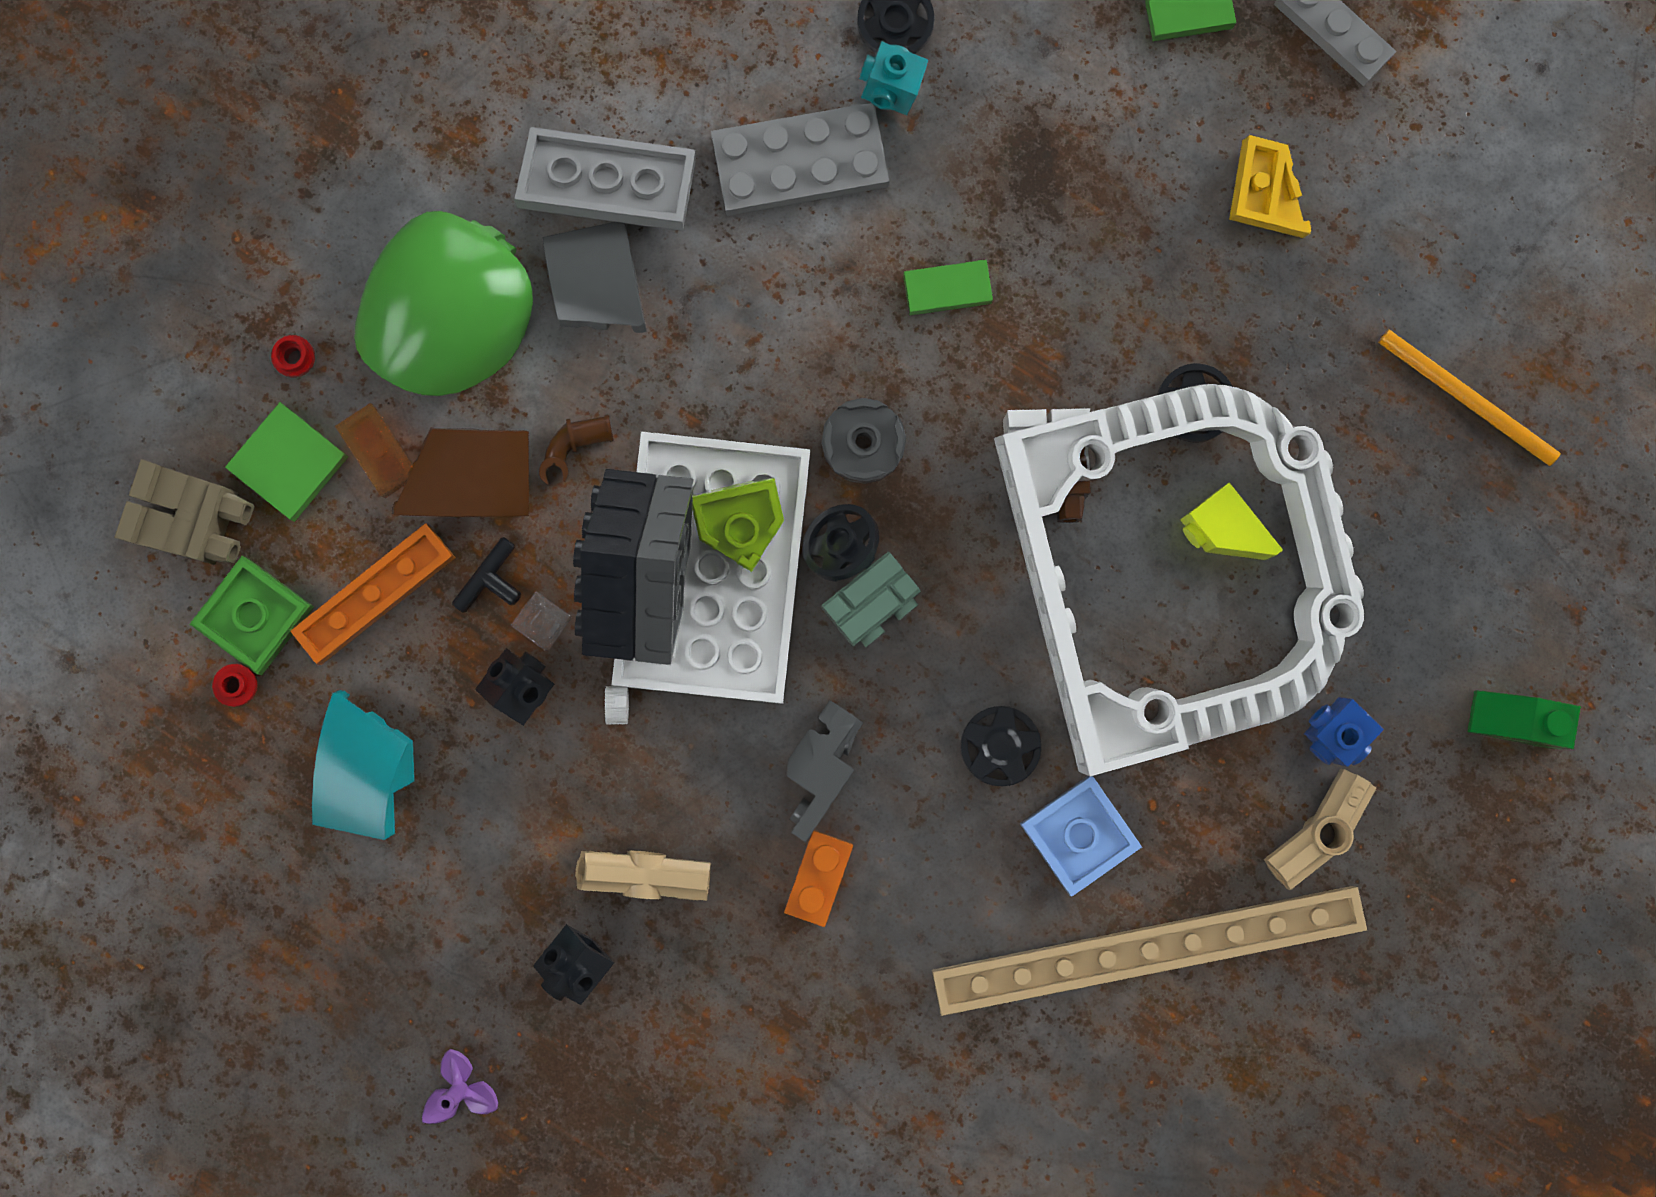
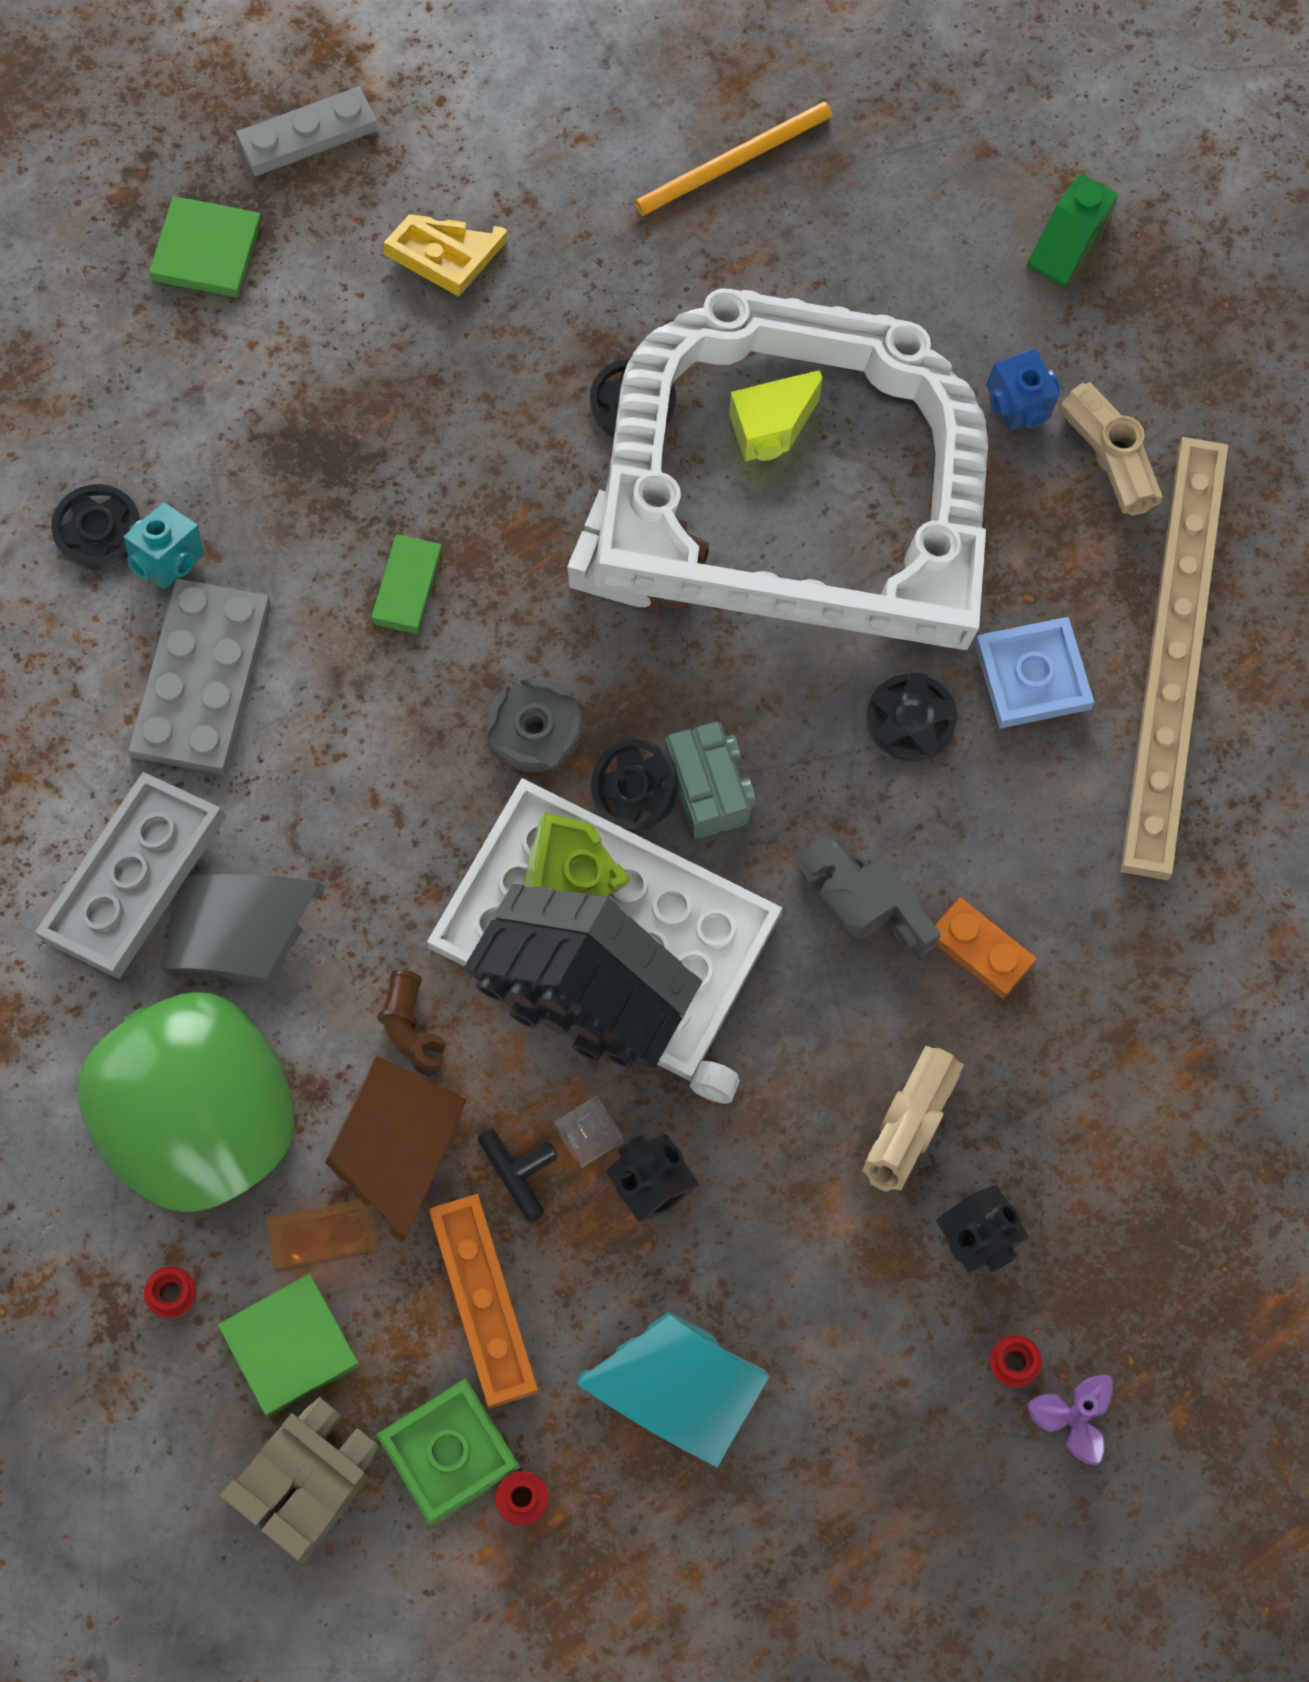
camera: 65 degrees left, 15 degrees down
none -> red plate [989,1335,1042,1388]

